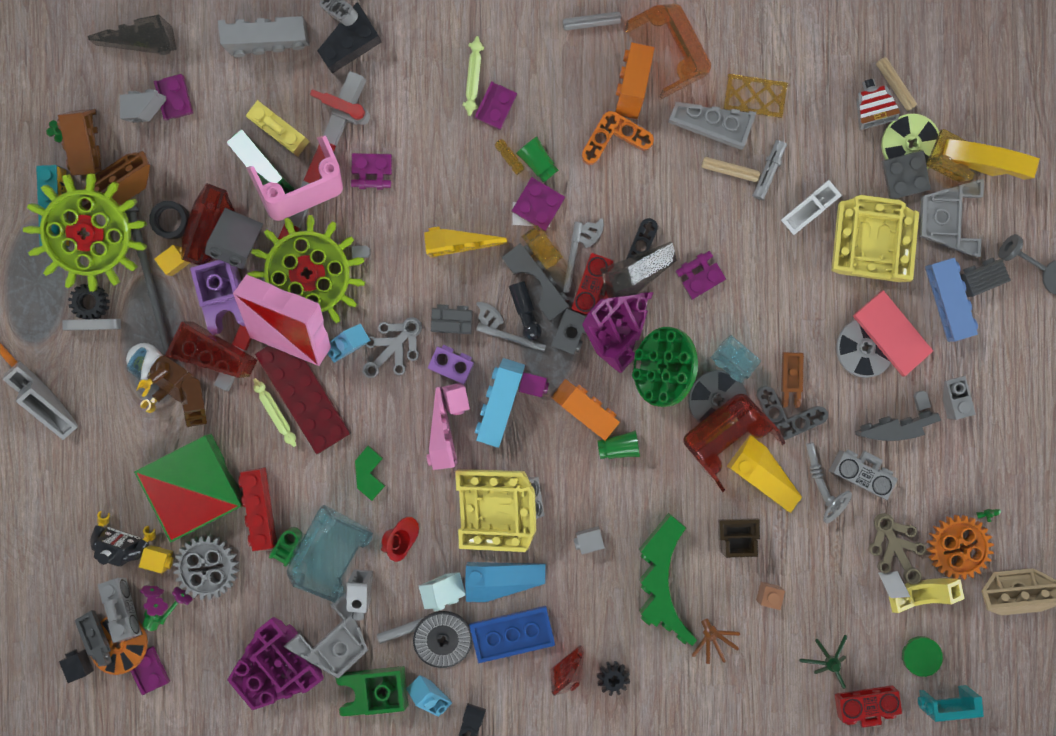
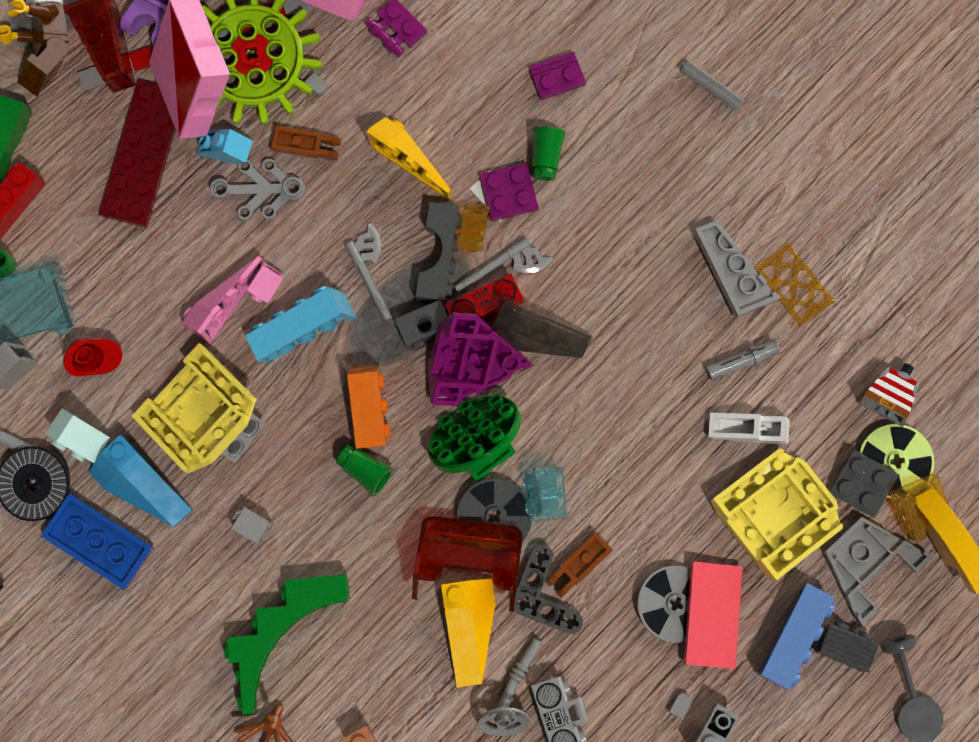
camera: 50 degrees right, 10 degrees down
yellowish green wheel [253,378,296,447] -> none
green tile [355,445,386,501] -> none
medium lavender brick [428,345,475,384] -> none
dark grey brick [431,304,473,334] -> none
yellowish green wheel [462,36,484,116] -> none
clear yellow axle [495,139,524,175] -> none
black piece [509,281,542,341] -> none
magenta brick [519,372,549,397] -> none
clear red wedge [550,645,584,696] -> none
orange beam [582,111,654,165] -> none
black gear [597,661,630,696] -> none
orange wedge [615,42,655,119] -> none
black beam [624,218,658,274] -> none
clear orange windscreen [625,3,711,99] -> none
magenta plate [675,251,726,300] -> none
tan axle [702,157,760,182] -> none
dark brown plate [718,518,760,558] -> none
dark grey slope [855,410,941,441] -> none
tan axle [876,57,917,111] -> none
none -> dark orange hinge [271,125,342,160]

